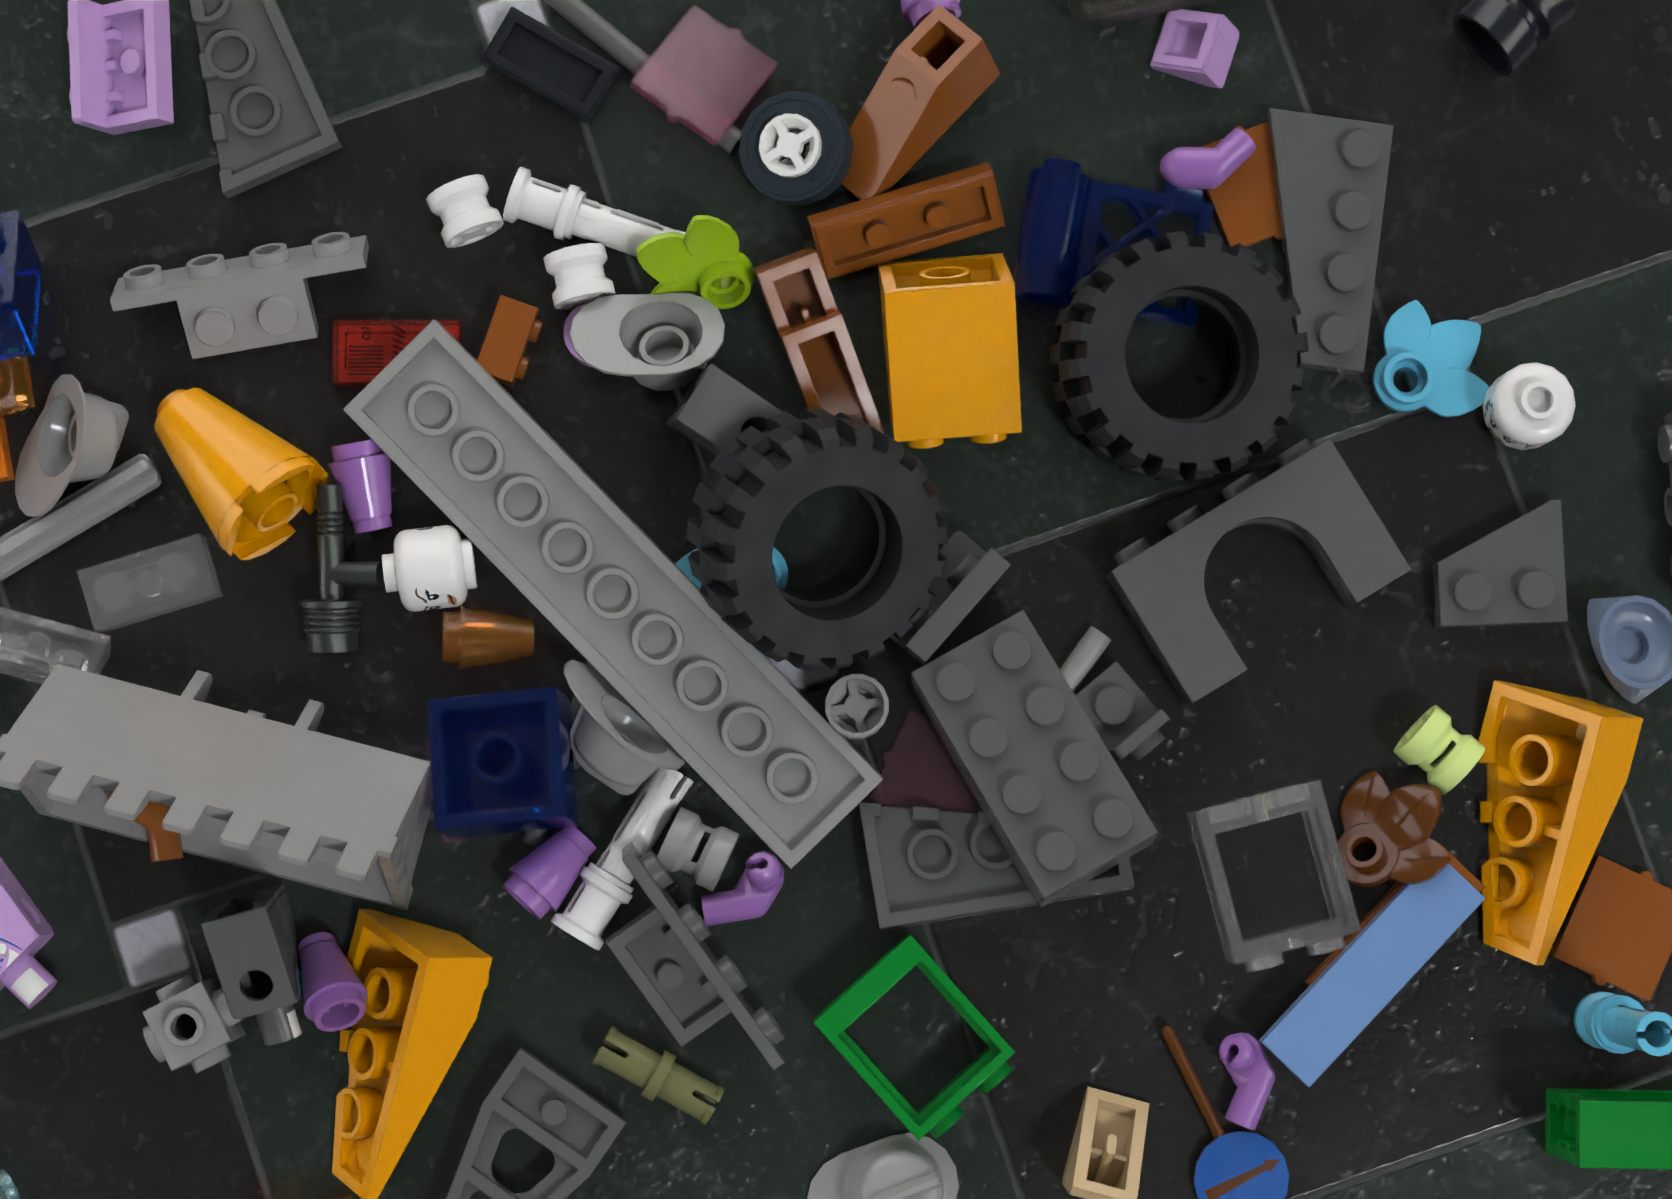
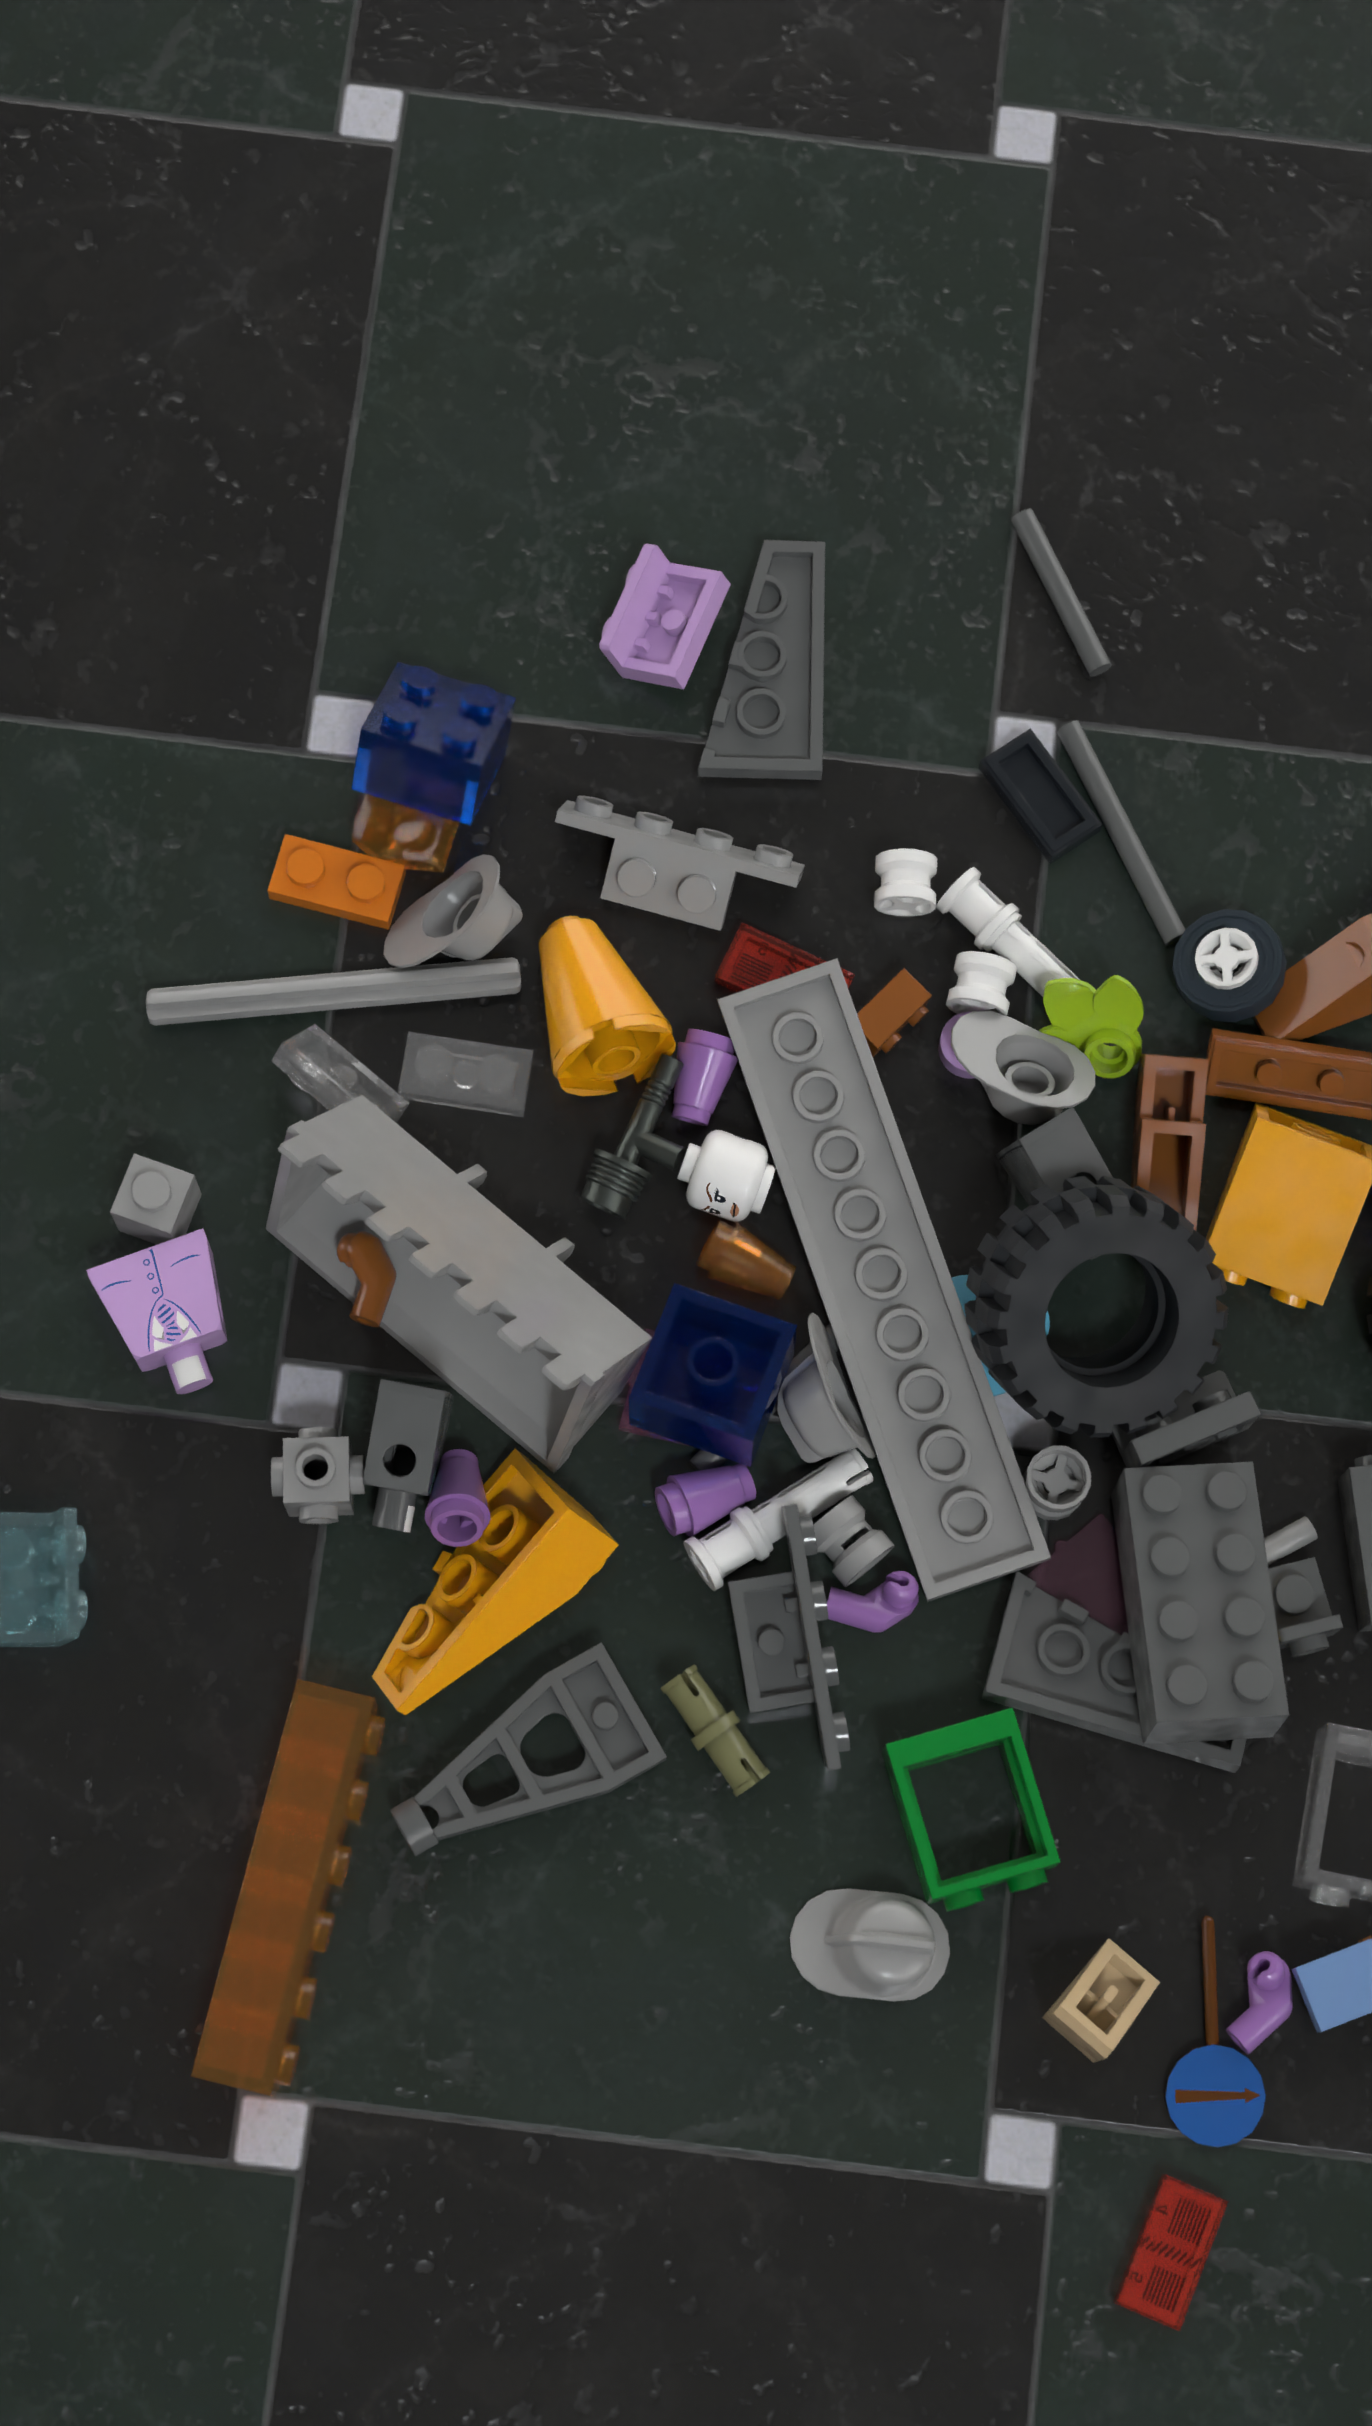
camera: 25 degrees right, 10 degrees down
clear pink piece [630,4,778,146] -> none

